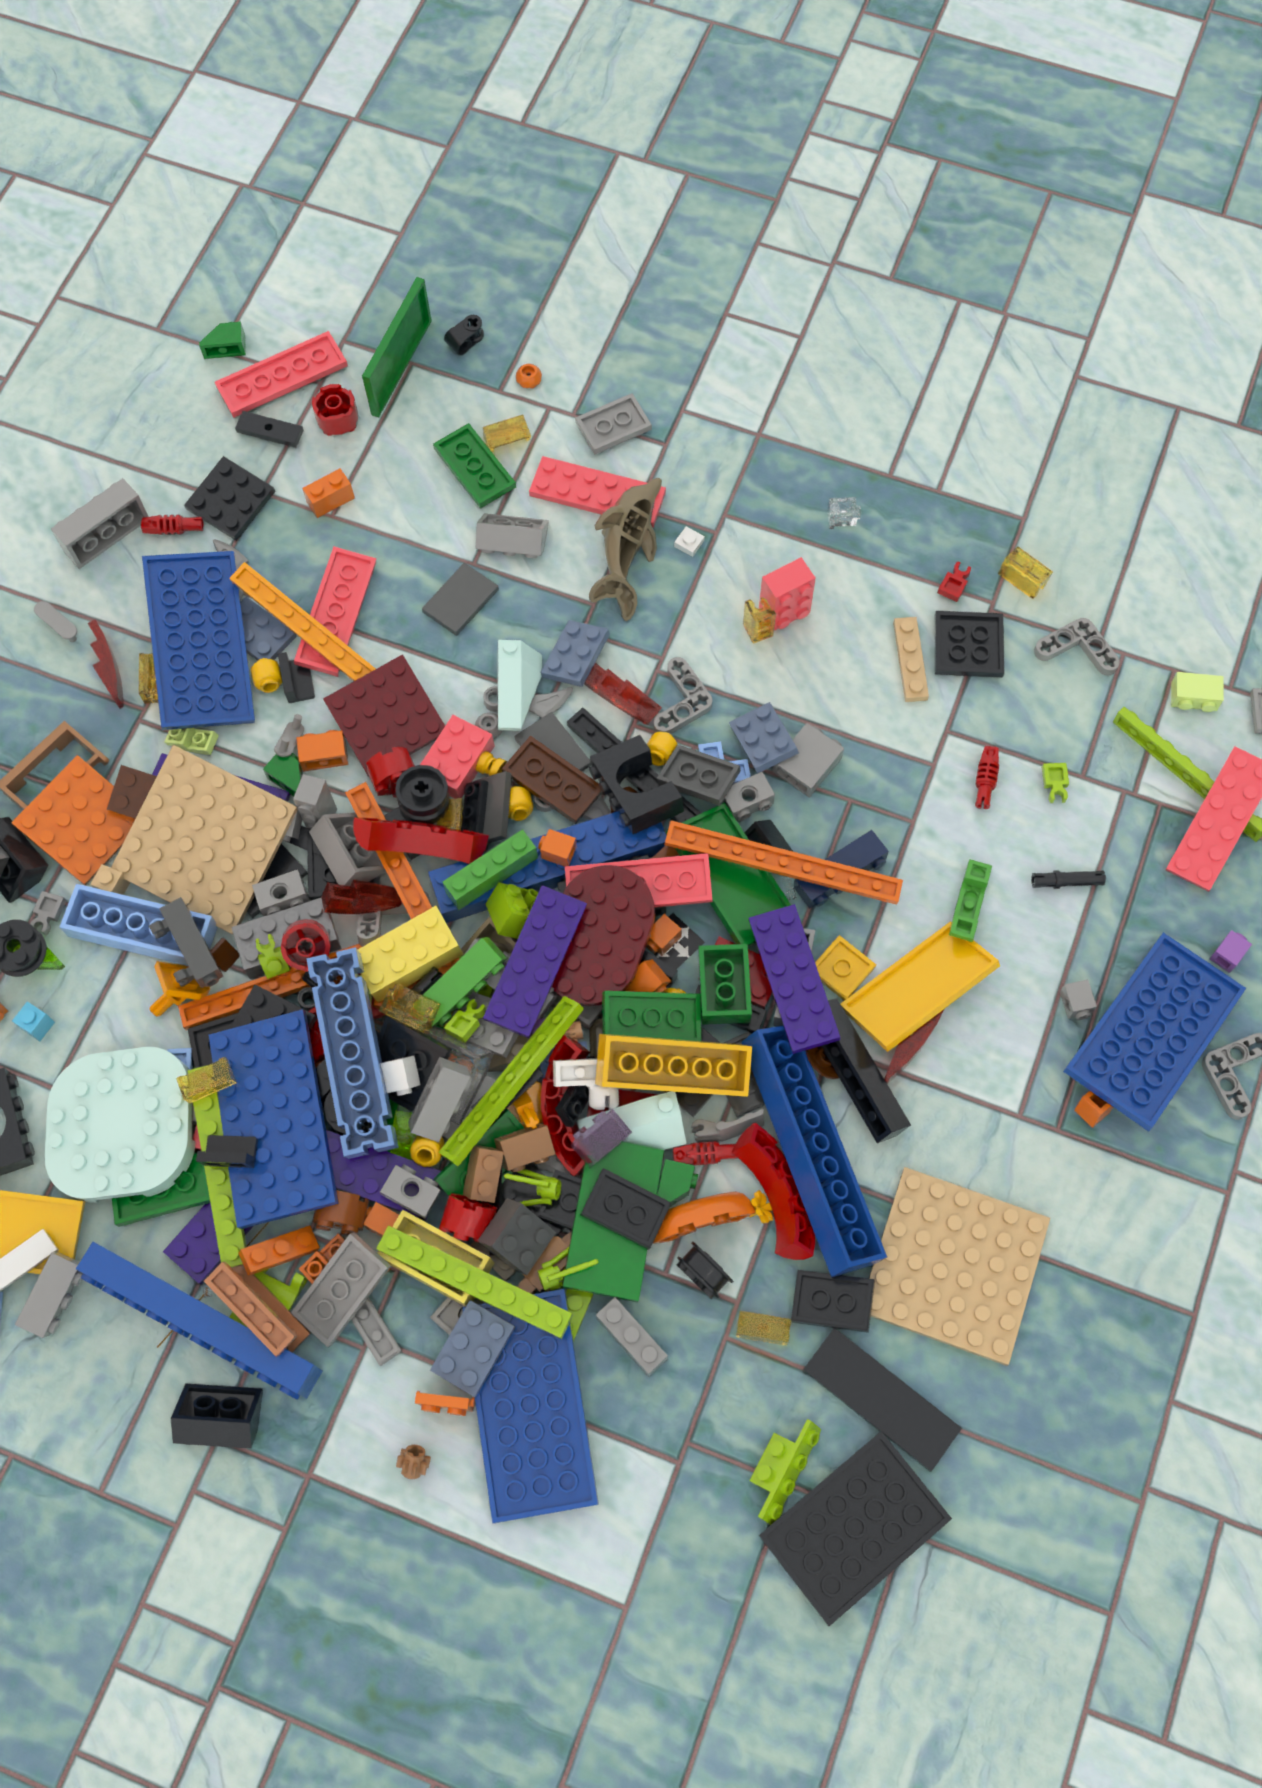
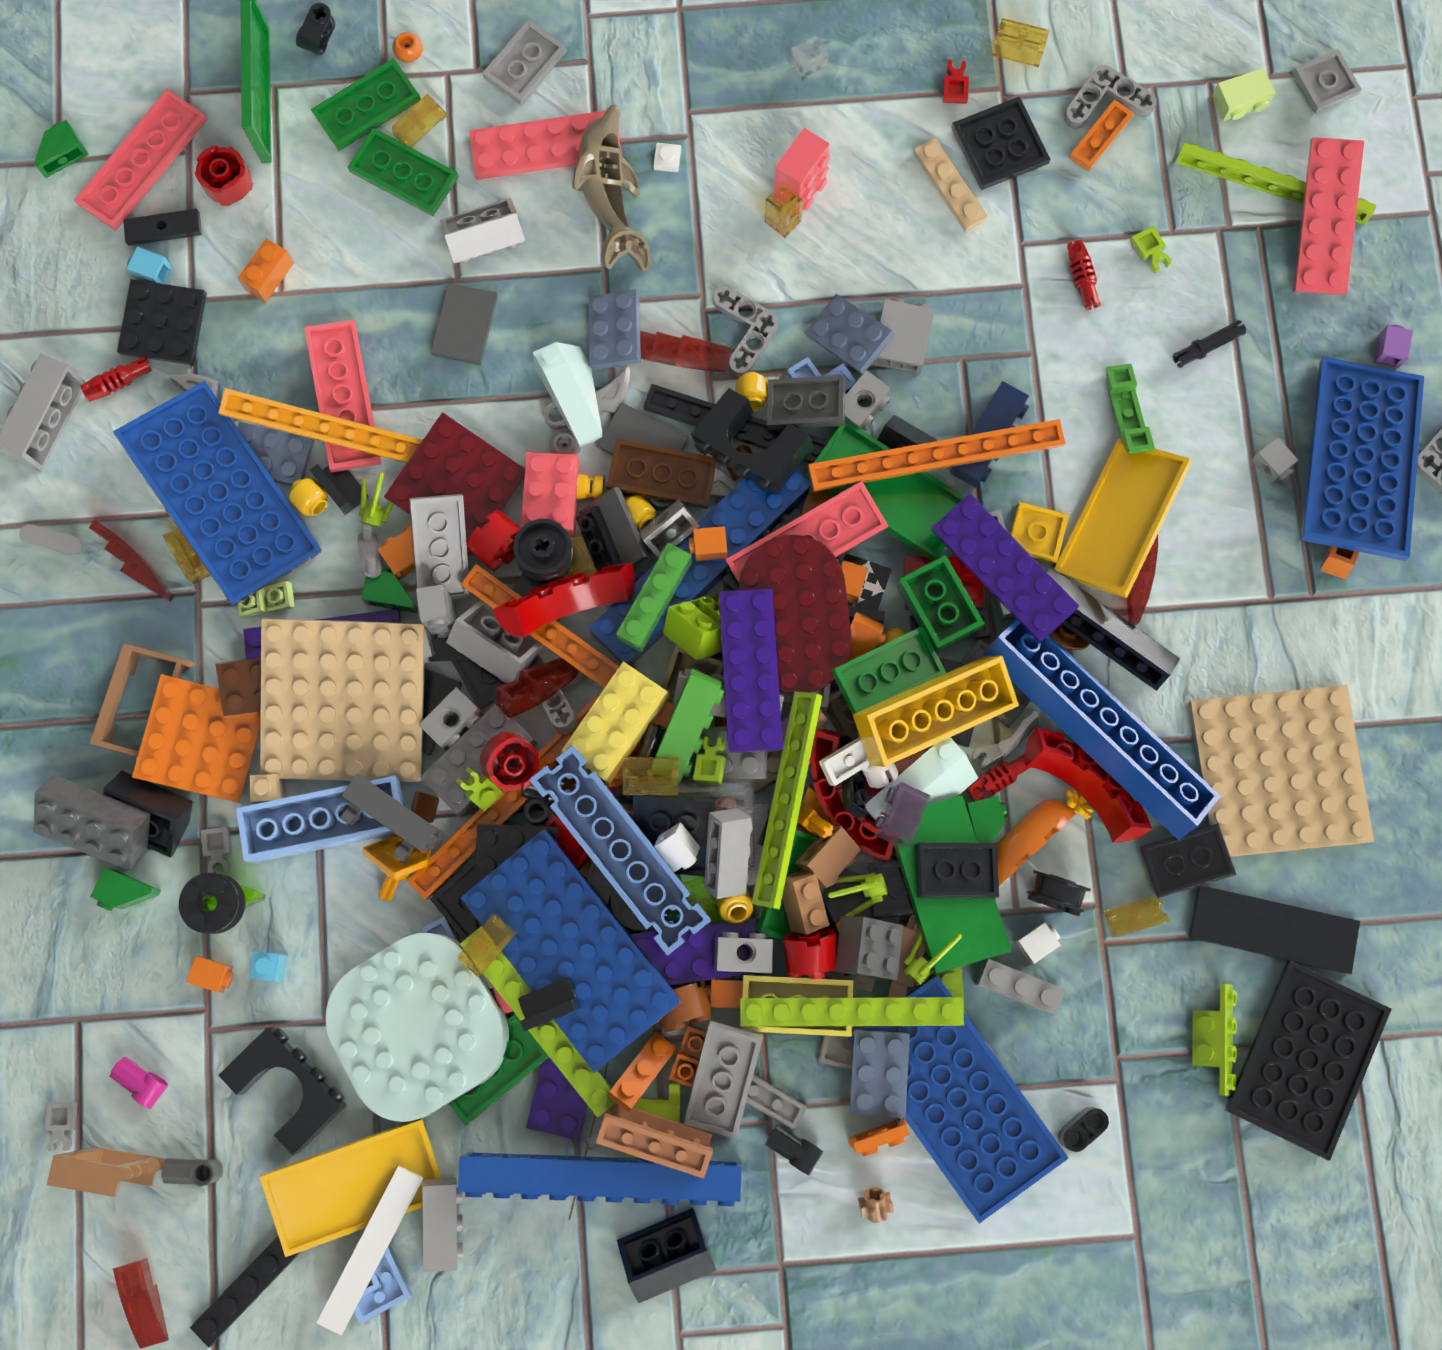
camera: 25 degrees left, 10 degrees up
none -> medium azure brick [126,247,172,284]
none -> green plate [311,58,421,151]
none -> lime plant [359,472,394,528]
none -> light grey plate [409,494,470,602]
none -> light grey brick [639,499,699,559]
none -> black piece [765,1124,824,1176]
none -> white brick [1015,923,1061,964]
none -> black beam [1058,1107,1109,1152]
none -> orange plate [1069,99,1134,172]

